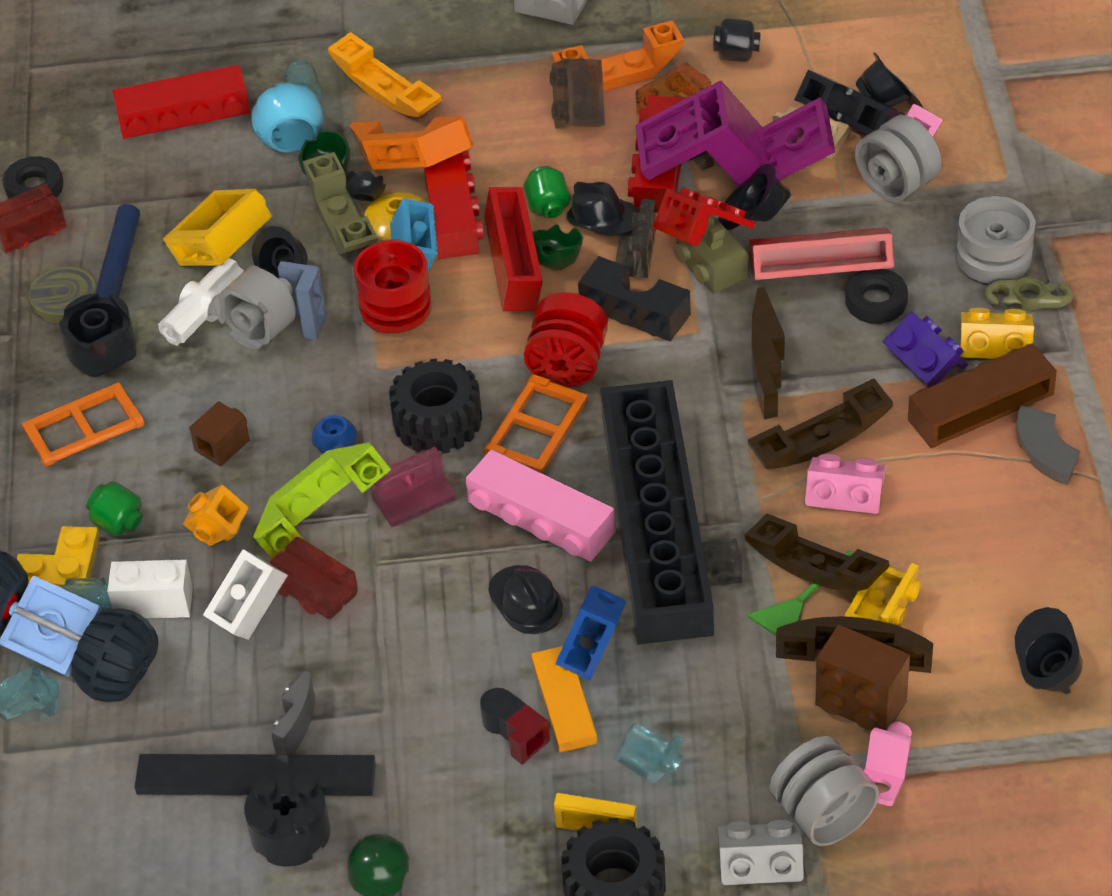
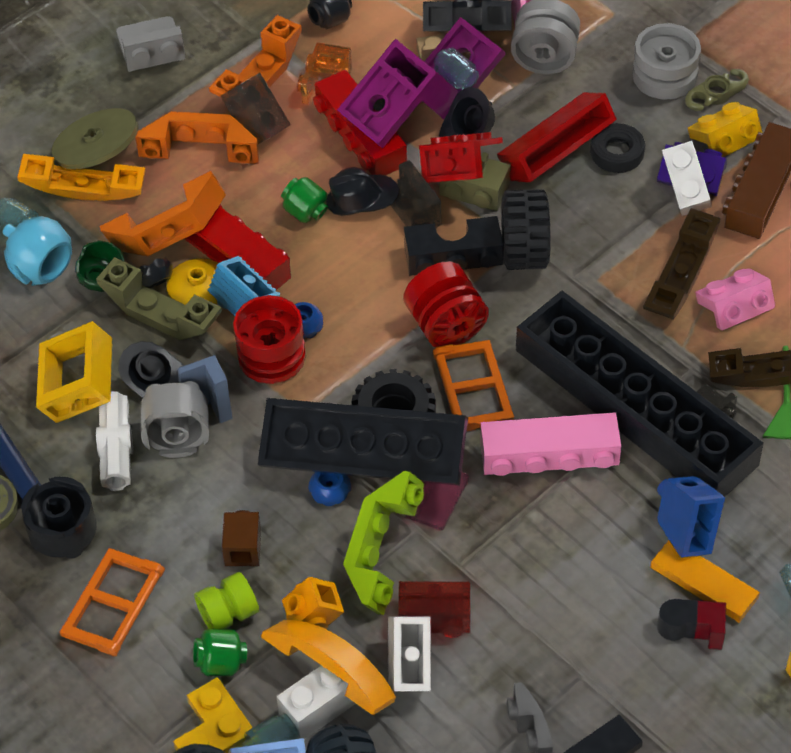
camera: 40 degrees left, 5 degrees up
red brick [484,187,543,311] -> none
black piece [488,565,563,634] -> none
dark green hair [532,224,583,270] -> none
dark brown slope [752,287,785,420] -> none
none -> olive piece [52,108,138,169]
none -> orange slope [135,111,259,164]
none -> lime wheel [194,572,259,629]
none -> black plate [257,398,468,486]
none -> light orange slope [261,620,396,715]
none -> blue plate [295,302,323,338]
none -> clear light blue brick [434,48,479,89]
none -> black tyre [501,189,550,270]
none -> white brick [662,141,712,216]

